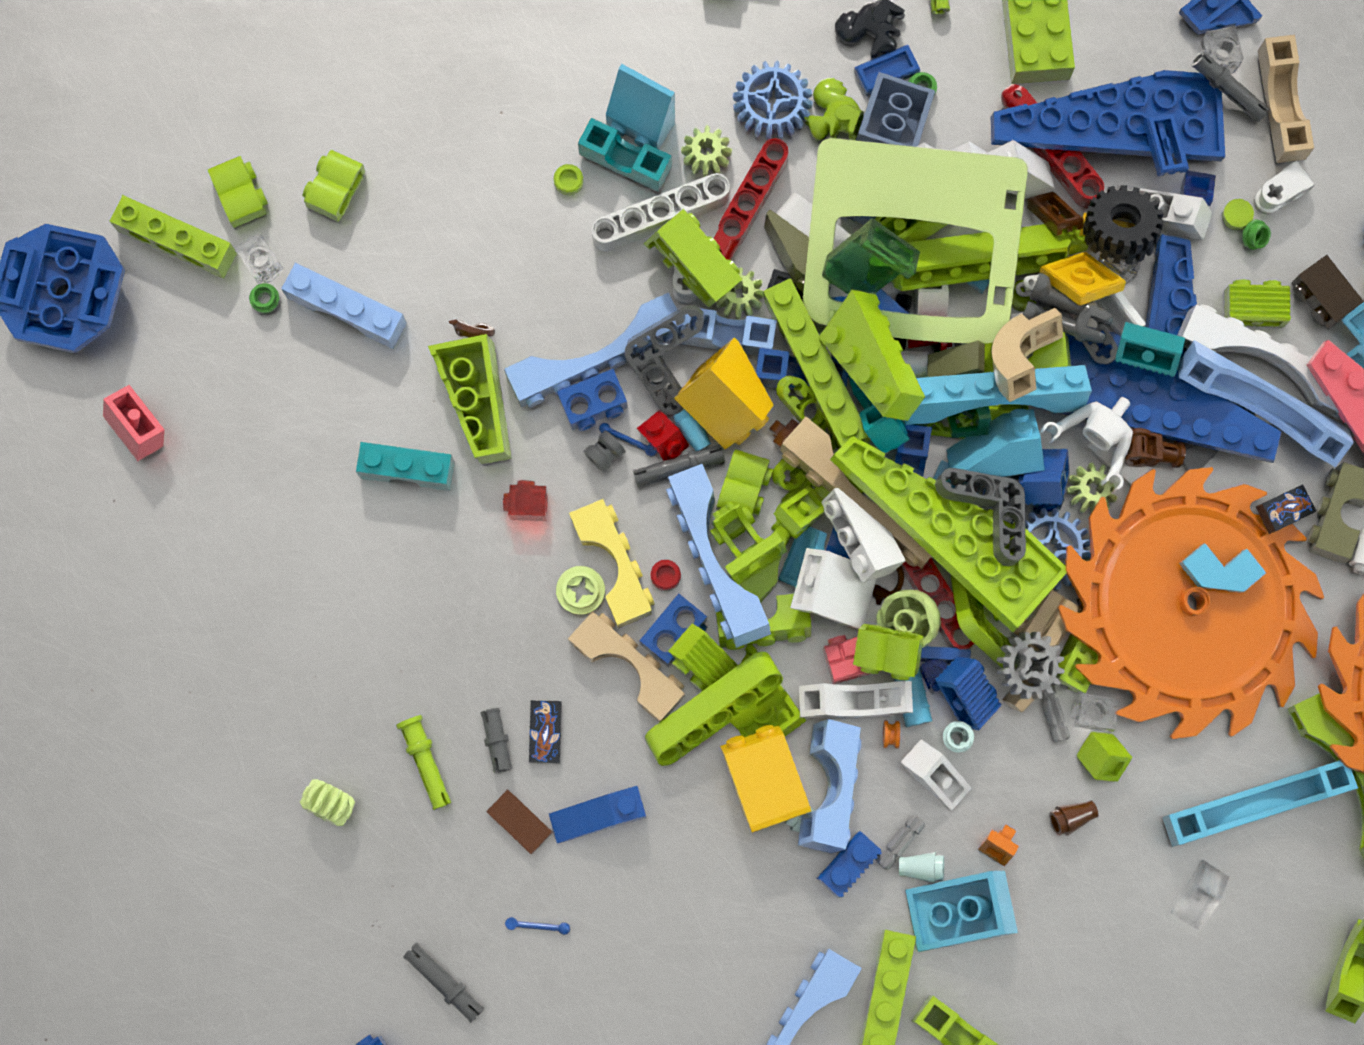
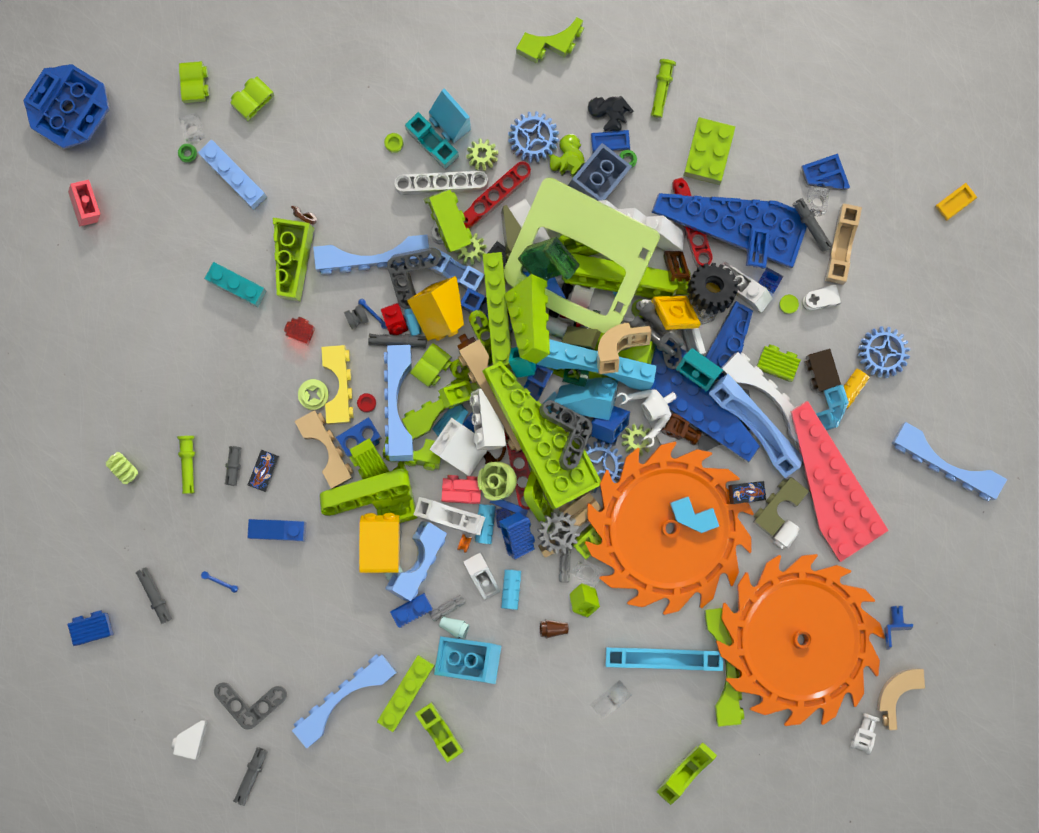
camera: 20 degrees right, 5 degrees up
lime brick [109,195,237,279] -> none
reddish brown tile [486,789,553,855] -> none
blue brick [557,369,628,431] -> none
lime tile [710,501,787,585] -> none
lime brick [853,624,924,680] -> none
light aqua cone [943,721,974,753] -> none
orange tile [978,824,1019,866] -> none
bright green plate [1243,219,1271,250] -> none
none -> medium azure axle [501,570,521,610]

